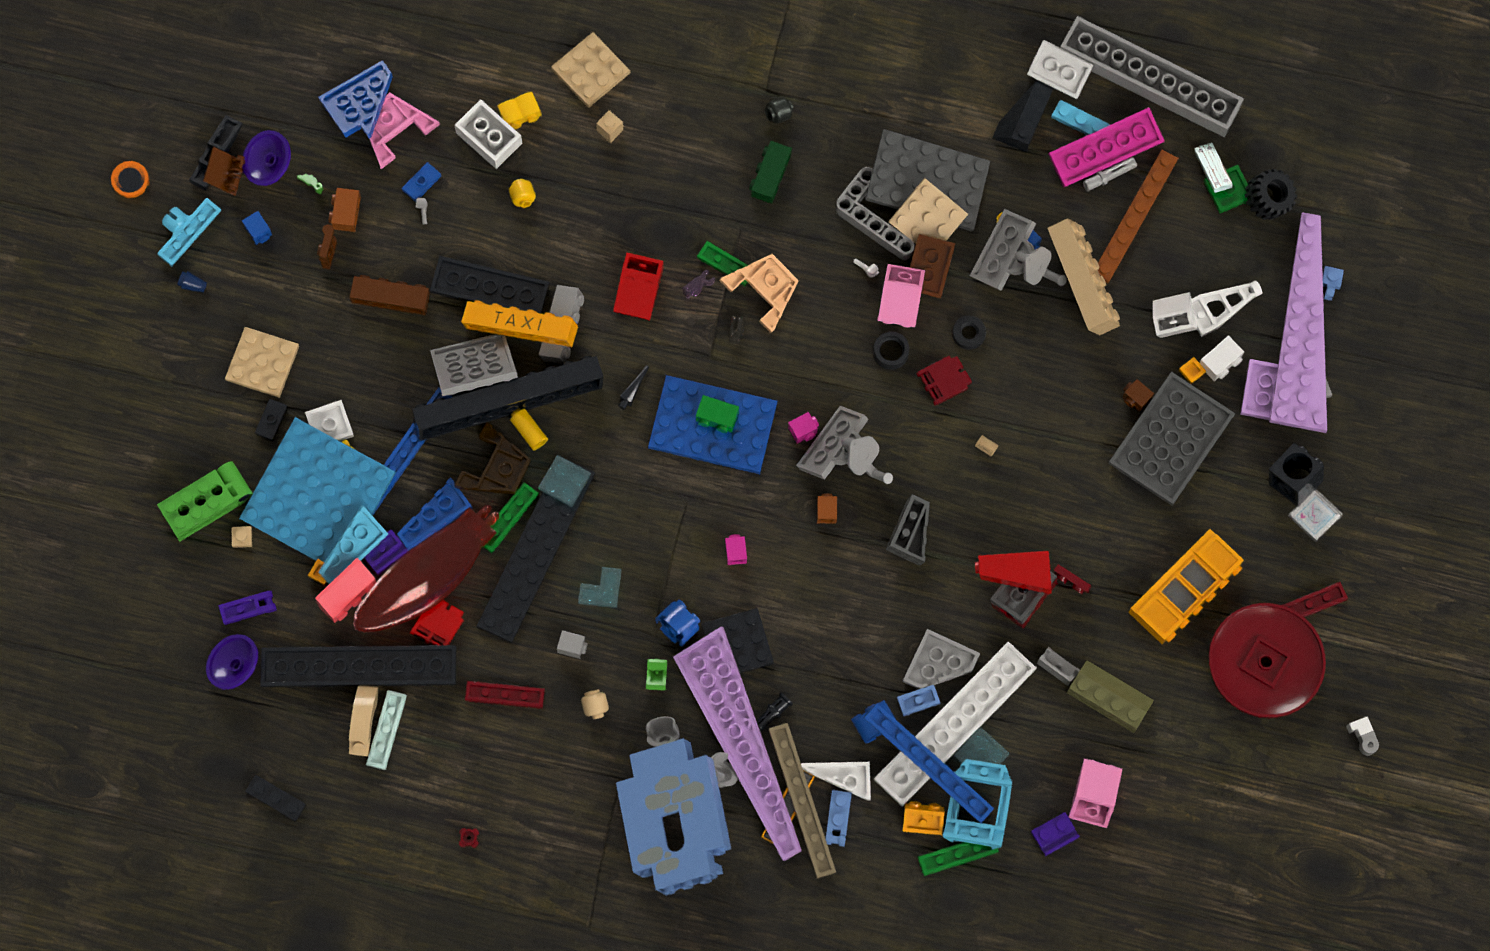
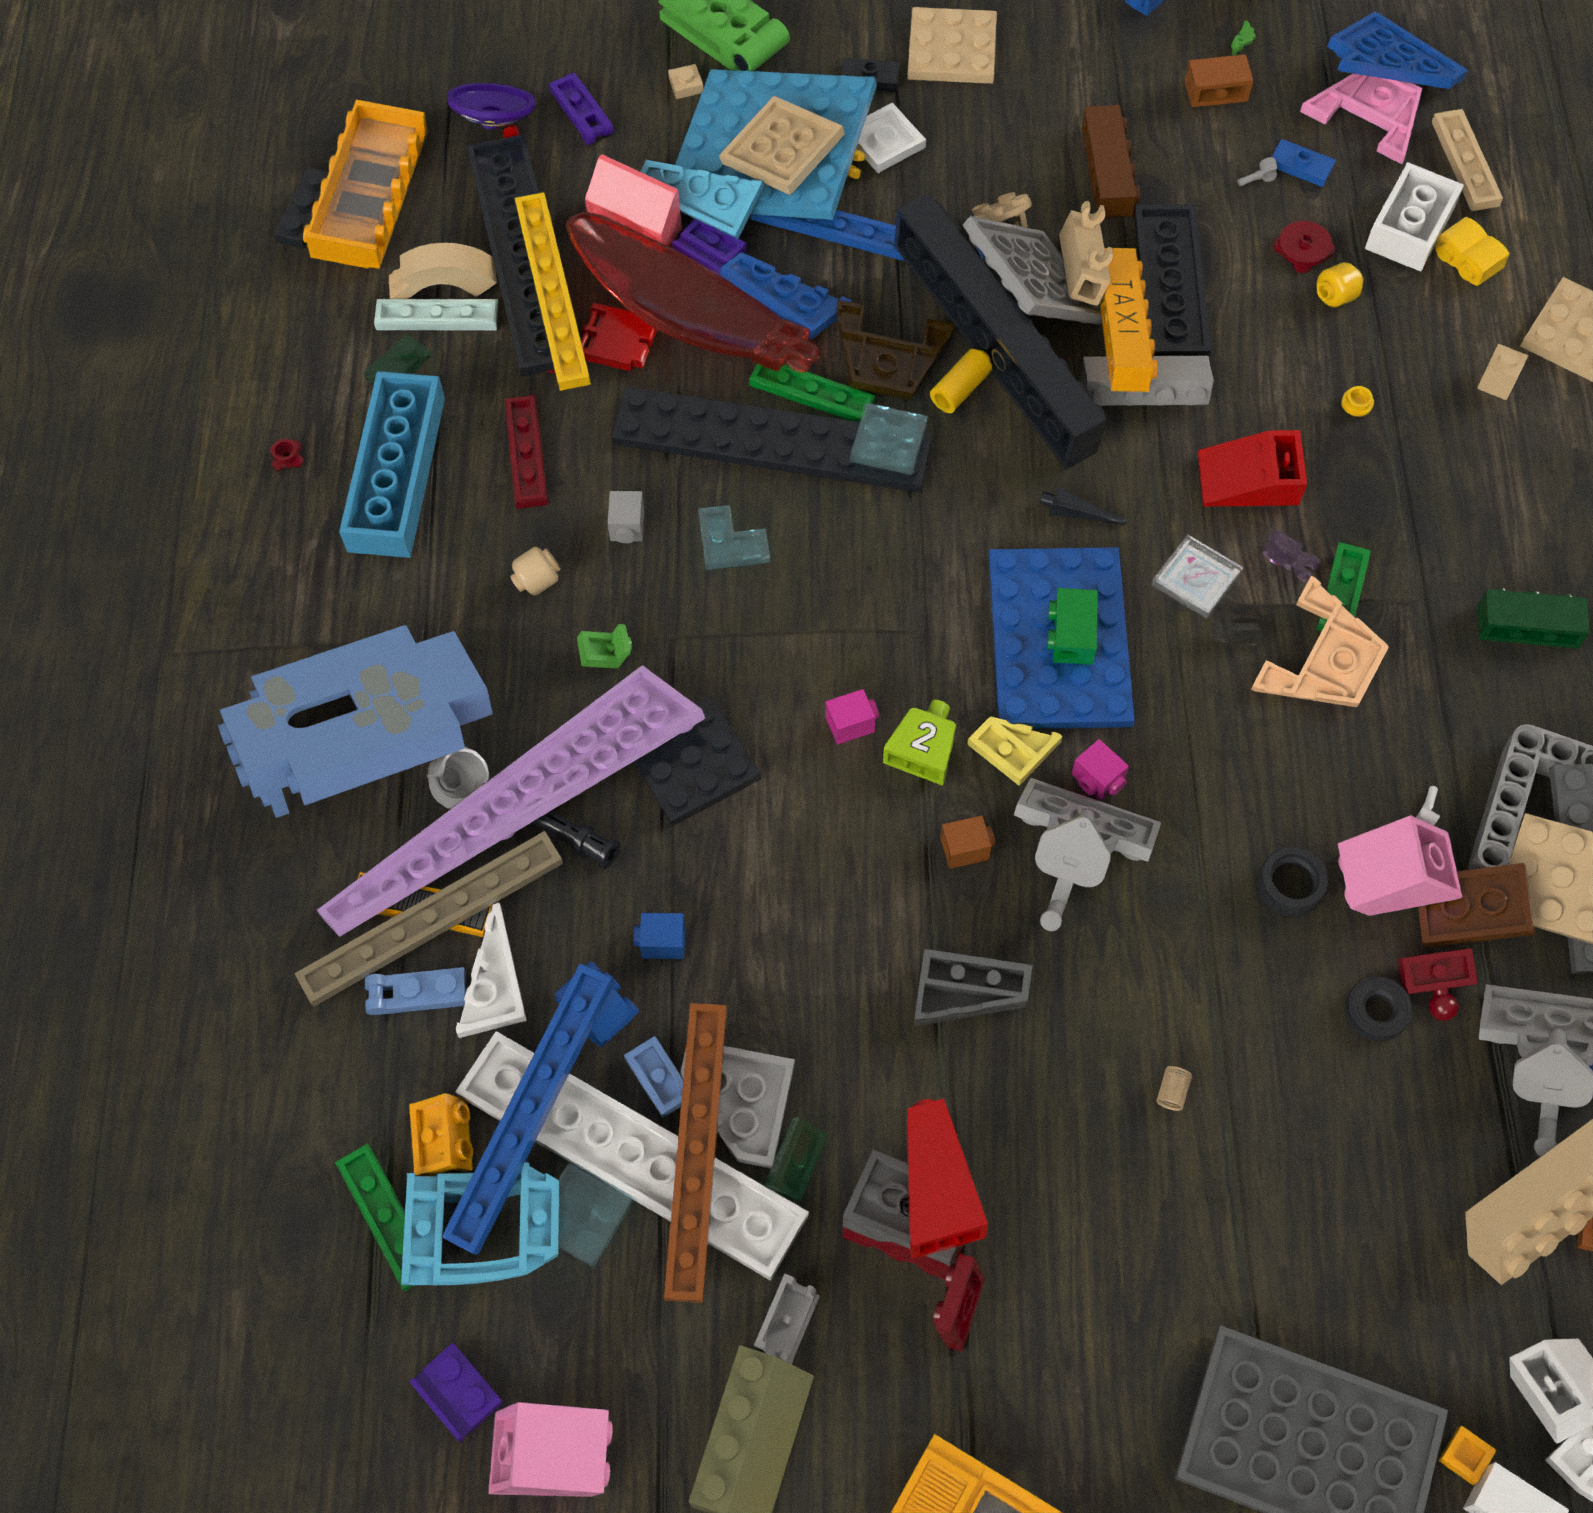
camera: 80 degrees right, 10 degrees down
reddish brown plate [317,224,337,269] -> none
light grey helmet [646,716,680,747] -> none
blue brick [655,600,700,646] -> none
dark red plate [916,355,972,406] -> none
reddish brown brick [1122,379,1154,412] -> none
none -> window [303,100,428,269]
none -> dark azure brick [339,371,445,558]
none -> clear green plate [363,334,431,385]
none -> yellow plate [515,192,591,391]
none -> blue brick [633,913,686,959]
none -> dark orange plate [664,1003,727,1303]
none -> tan plate [719,96,845,195]
none -> clear green plate [764,1117,828,1202]
none -> lime torso [883,700,956,786]
none -> light yellow wing [967,716,1062,786]
none -> tan plate [972,192,1032,227]
none -> tan brick [1059,201,1113,306]
none -> clear tile [1152,535,1243,619]
none -> dark red piece [1273,221,1335,273]
none -> yellow plate [1341,386,1374,417]
none -> dark red plate [1397,948,1478,1021]
none -> tan plate [1432,109,1503,211]

